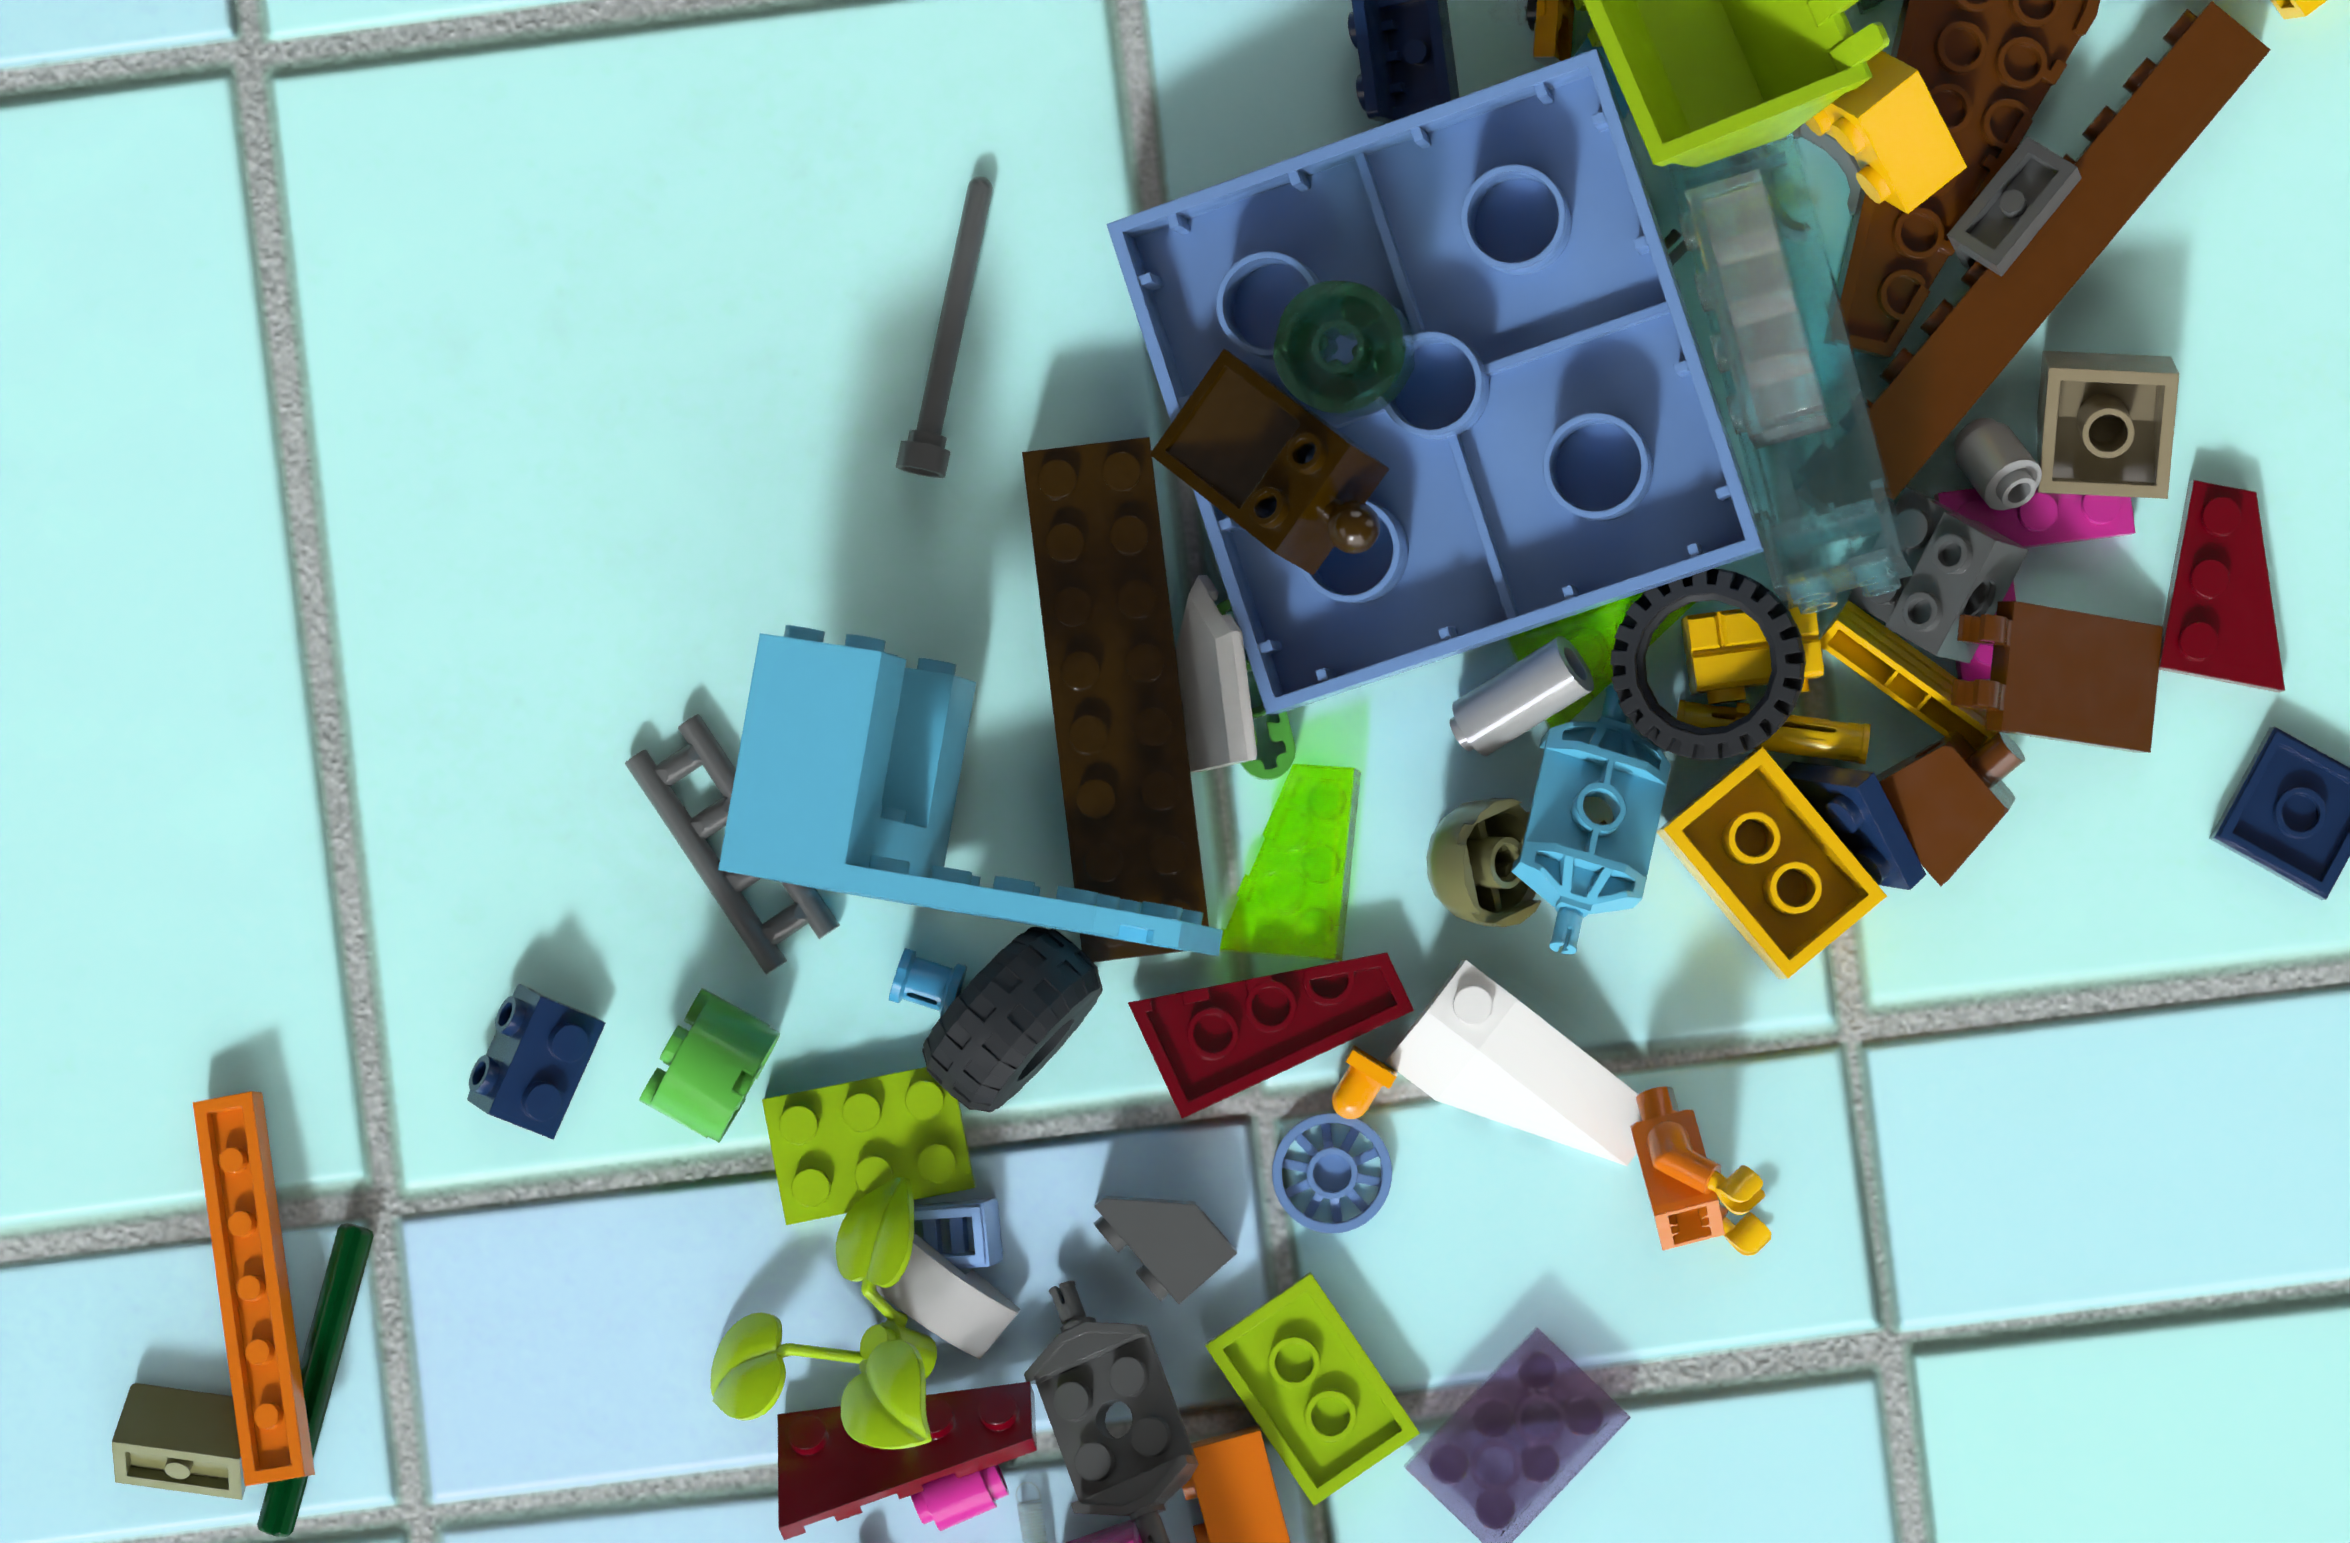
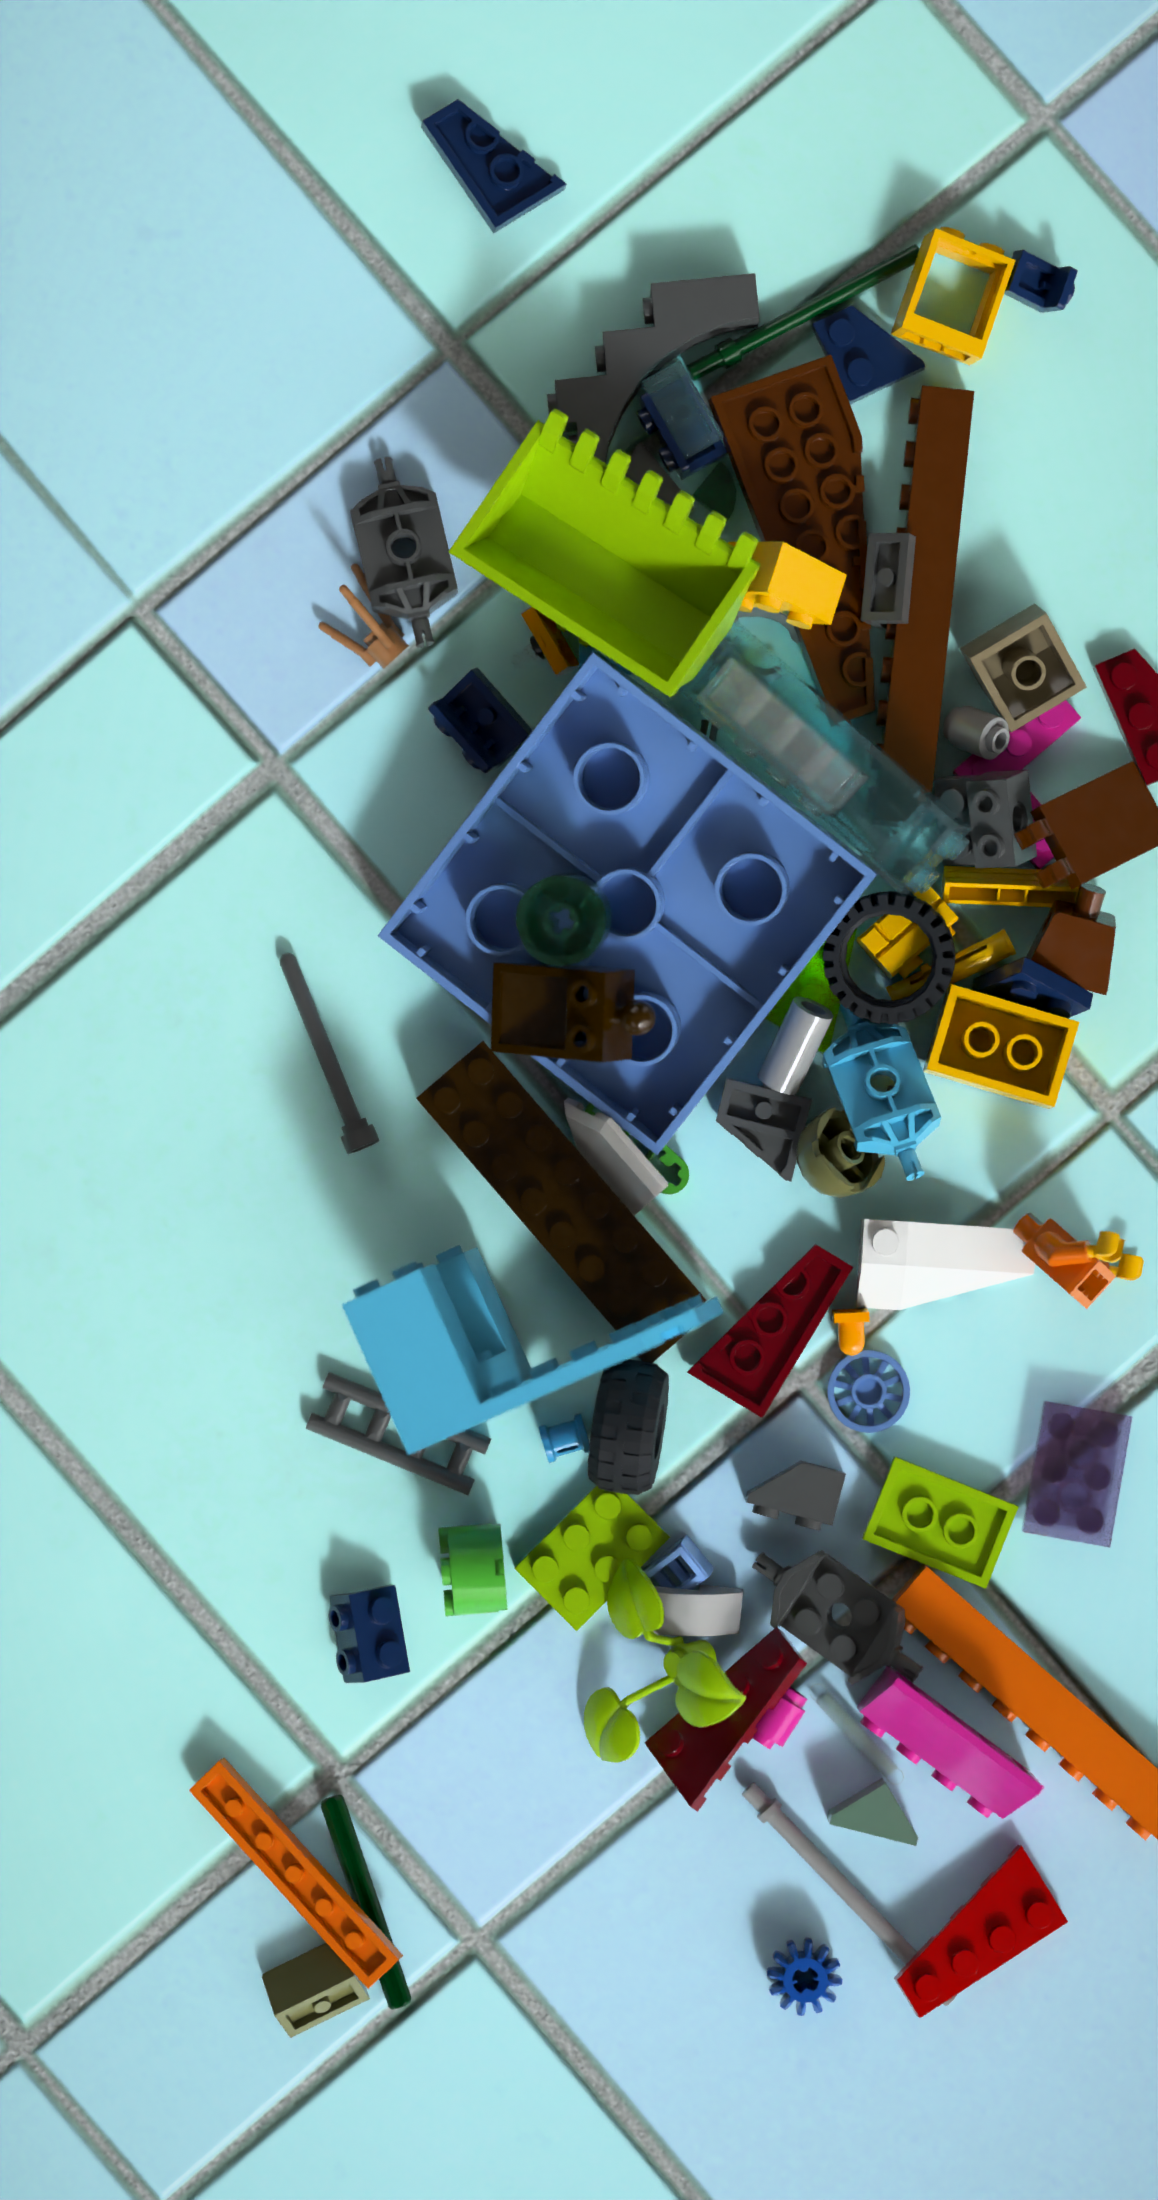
camera: 30 degrees left, 0 degrees up
clear neon green wing [1219,764,1361,961] -> none
none -> dark grey wing [716,1077,812,1182]

